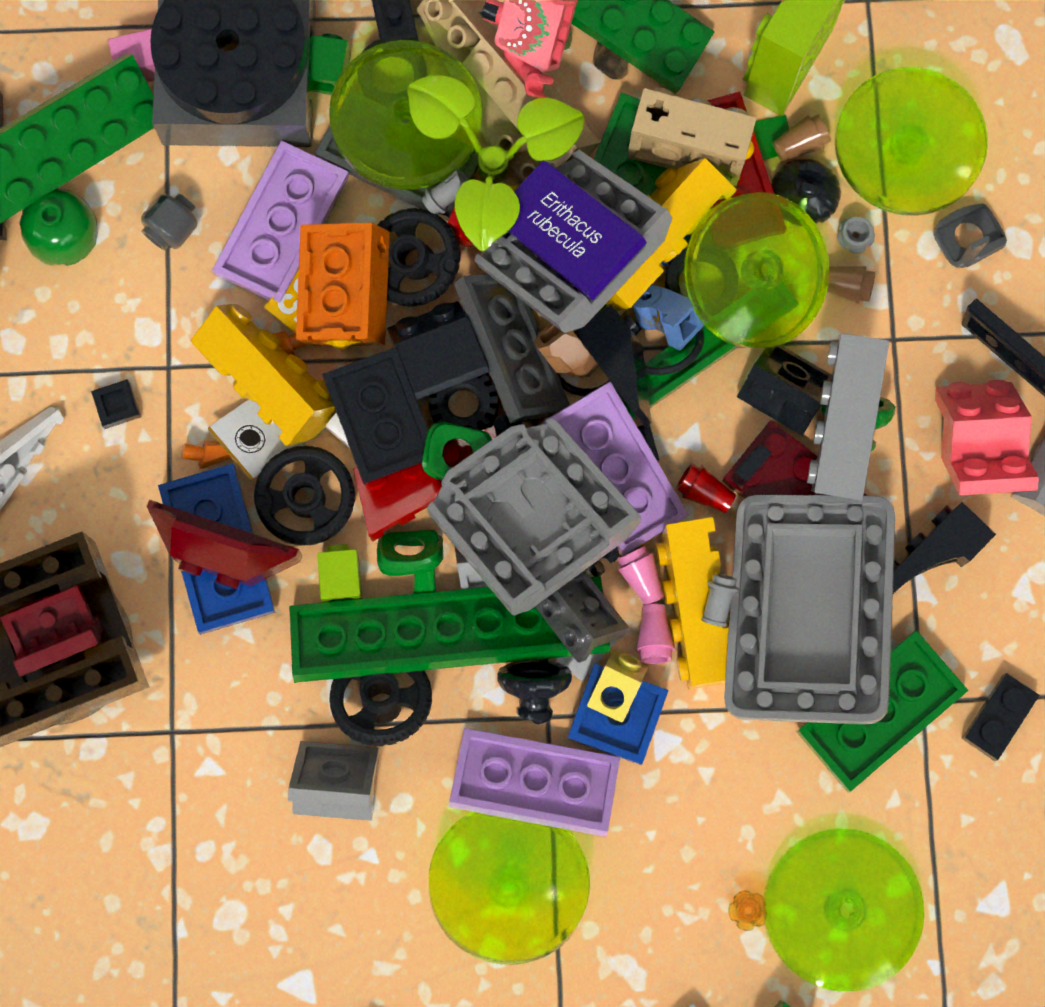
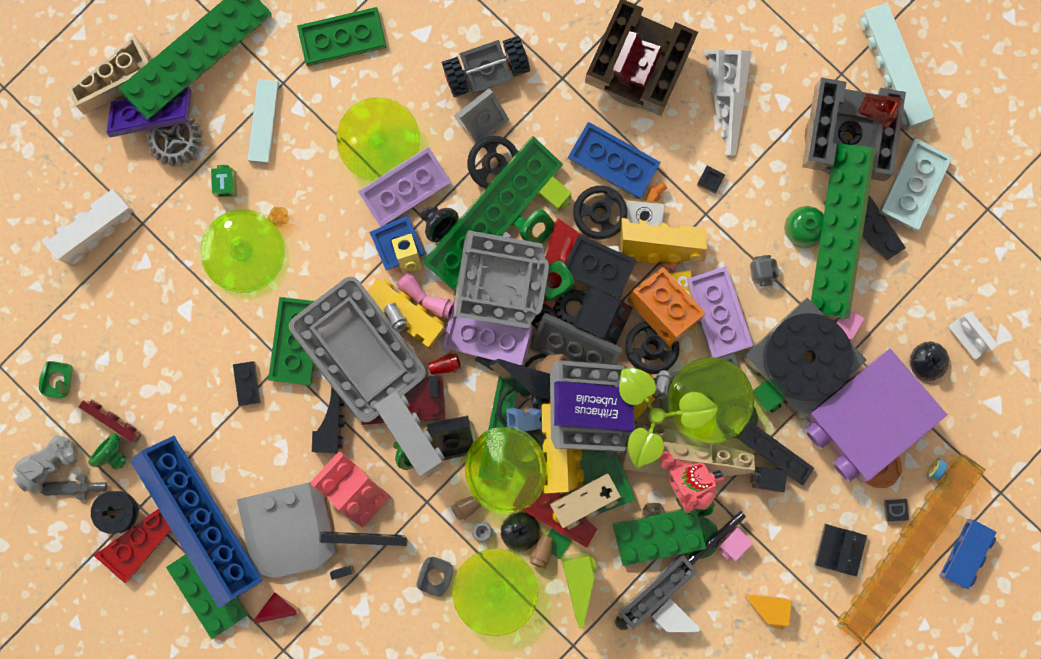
camera: 140 degrees right, 5 degrees up
dark red wedge [147,499,303,589] -> none
flat silver bracket [535,571,629,663] -> none
none -> plate [441,35,530,97]

